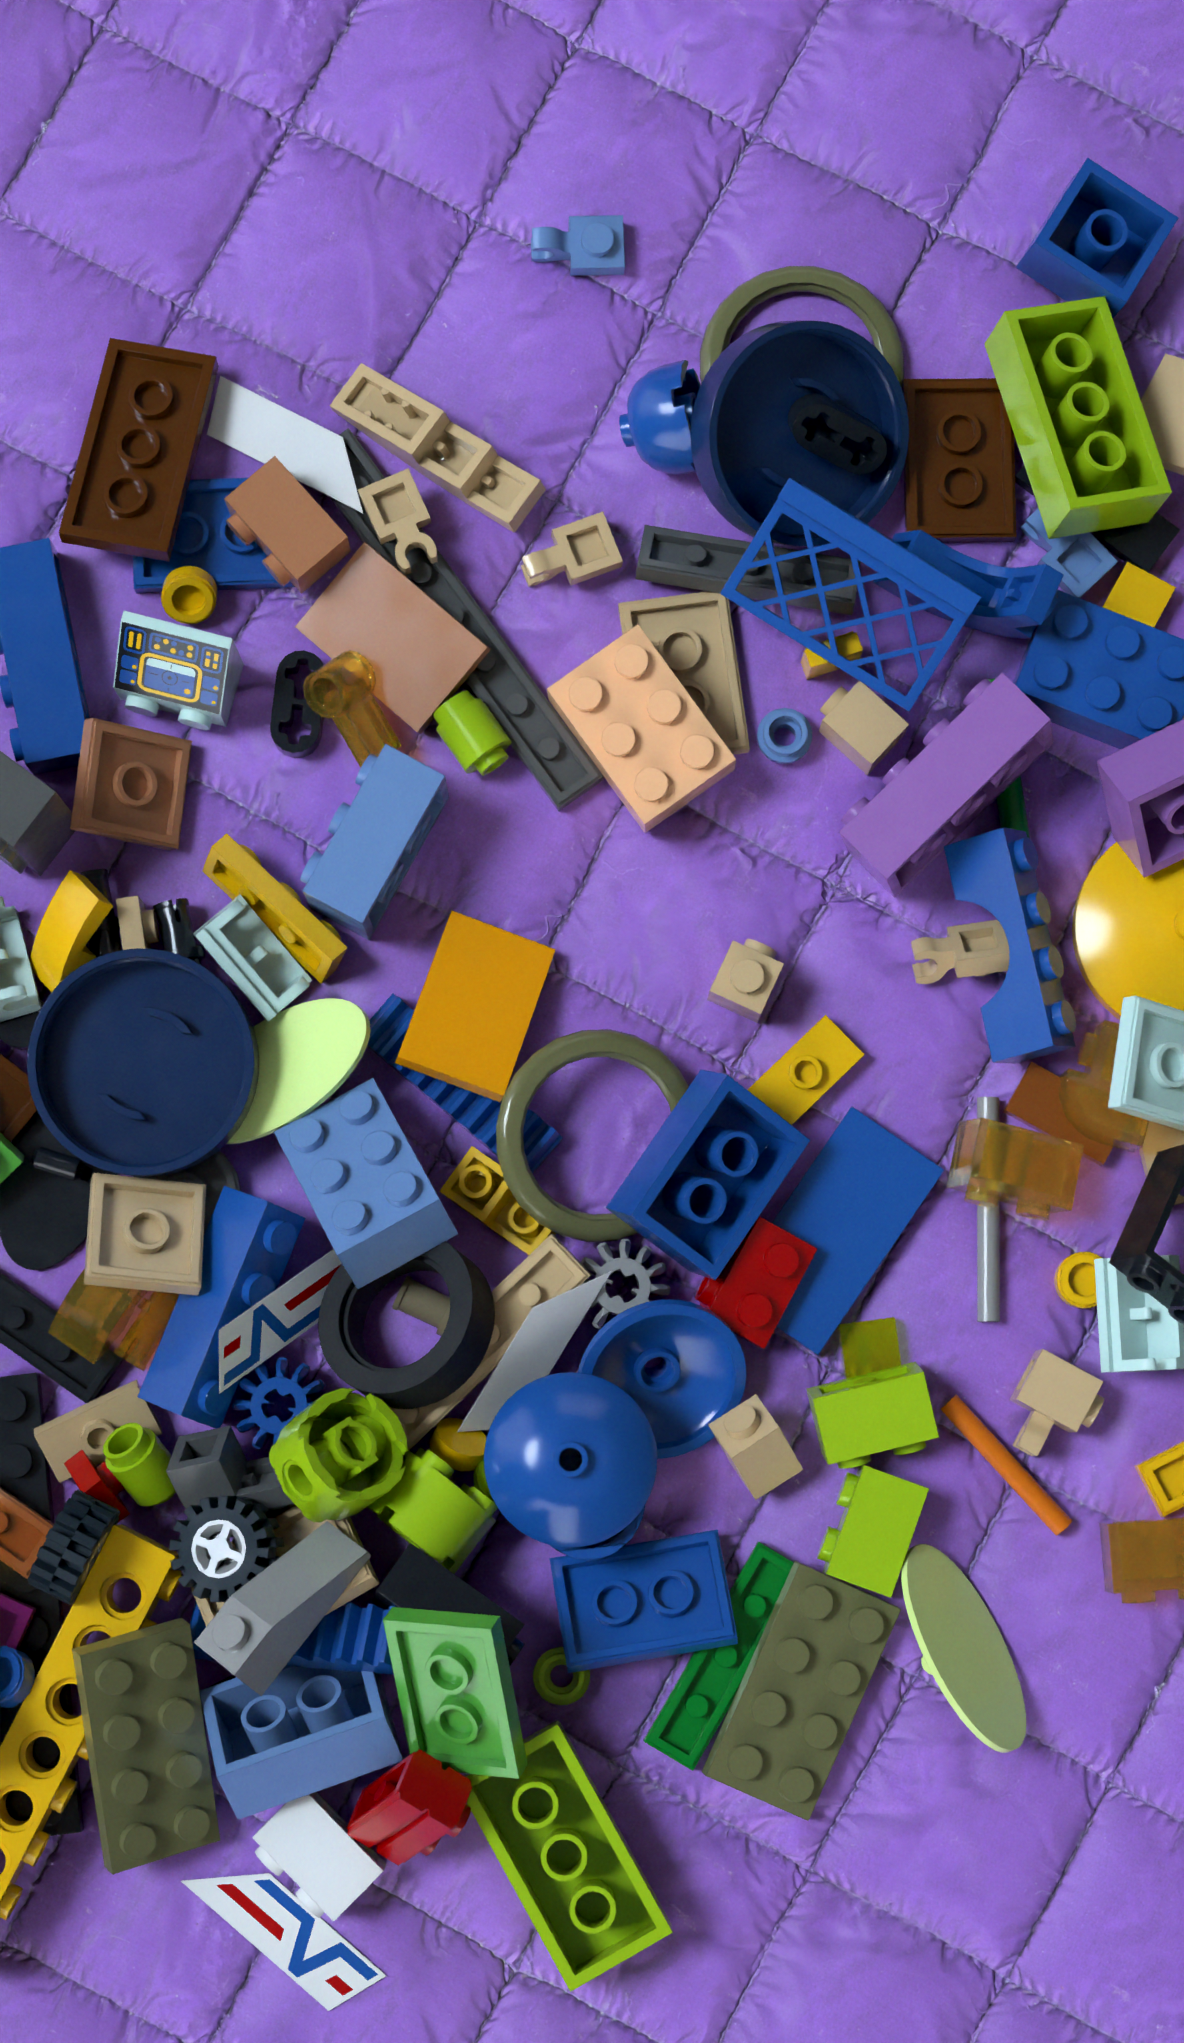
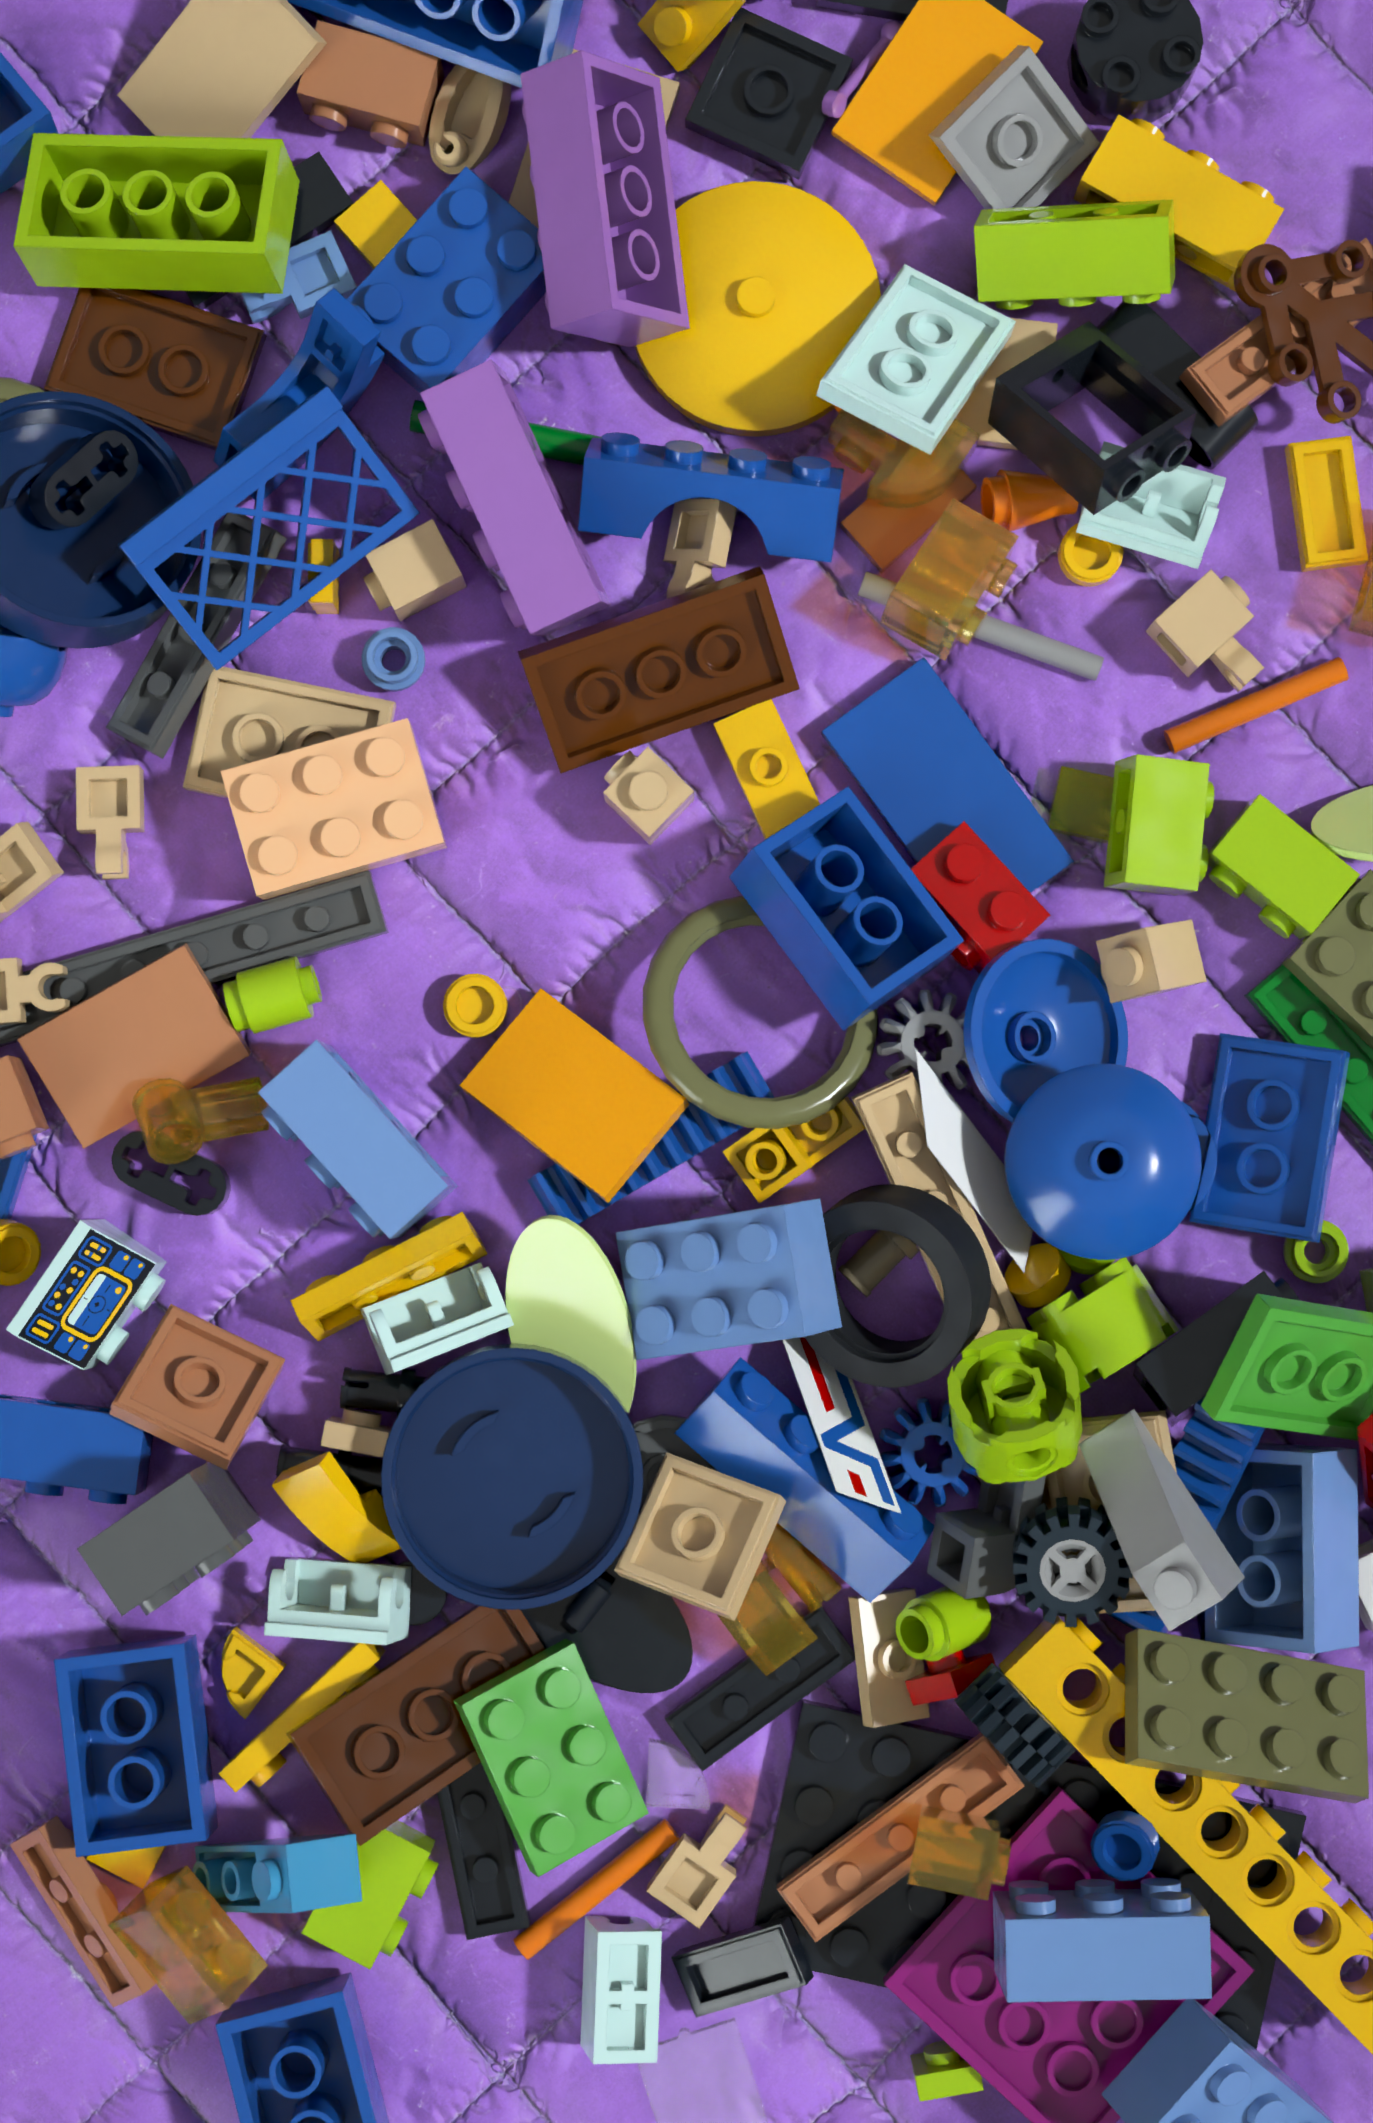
camera: 65 degrees left, 5 degrees up
none -> yellow tile [443,974,508,1038]
none -> reddish brown plate [518,566,800,773]
none -> orange cone [981,469,1079,533]

